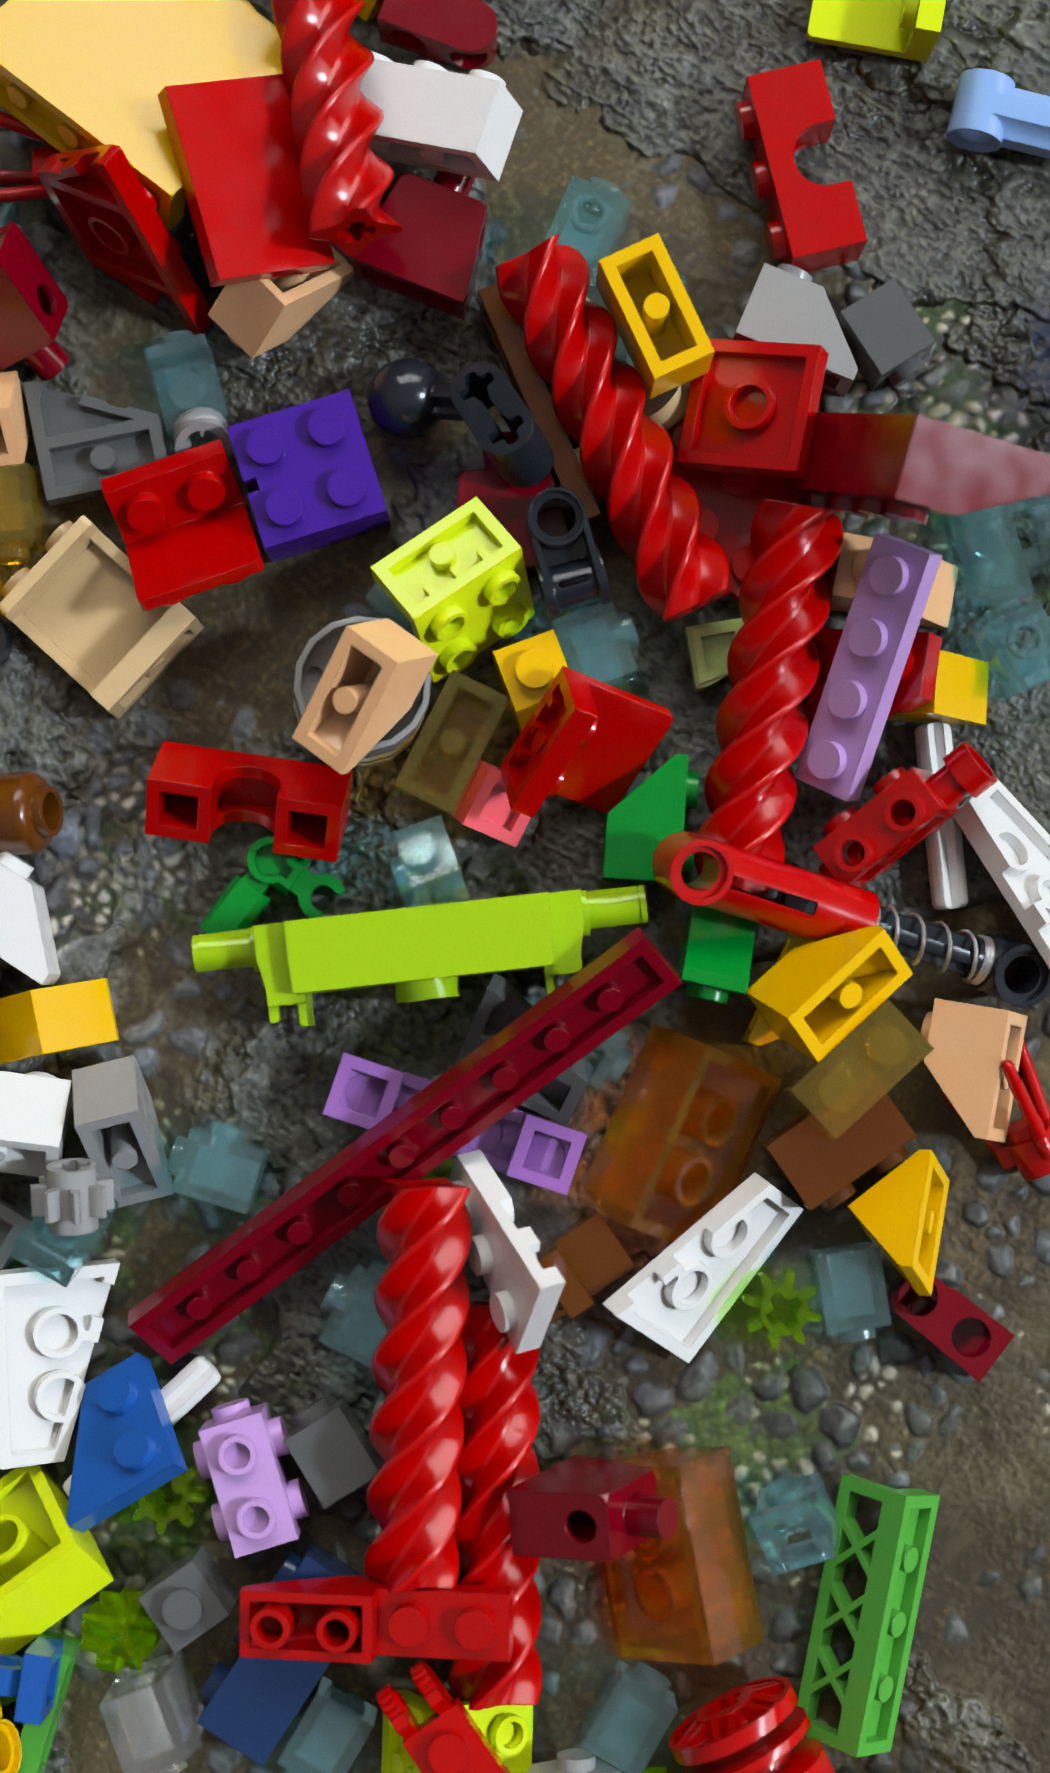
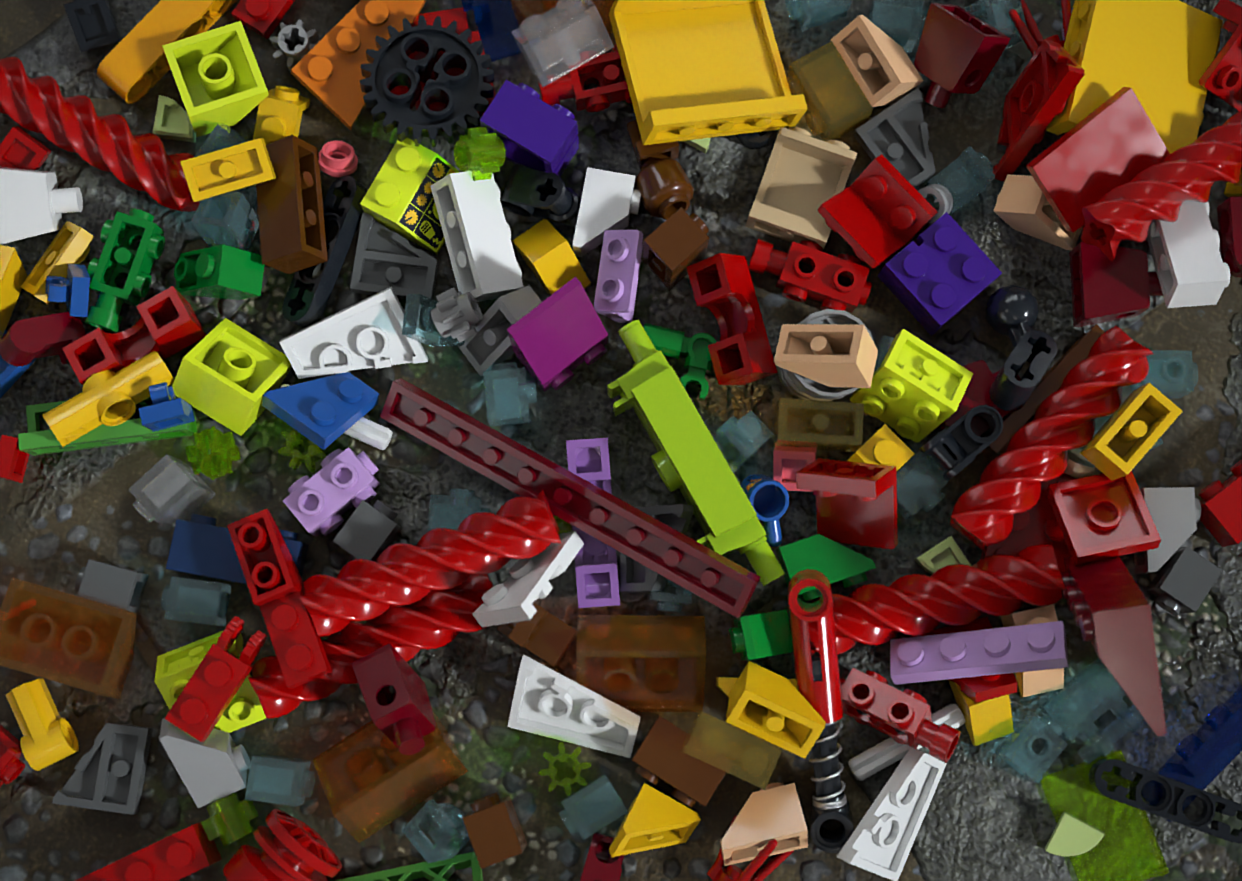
camera: 70 degrees right, 5 degrees down
dark grey brick [138,1543,238,1653] -> none
none -> reddish brown brick [462,792,527,869]
none -> magenta slope [507,276,609,392]
none -> lavender bracket [594,230,643,323]
none -> reddish brown brick [642,207,710,290]
none -> blue piece [740,474,789,547]
none -> red brick [748,239,872,313]

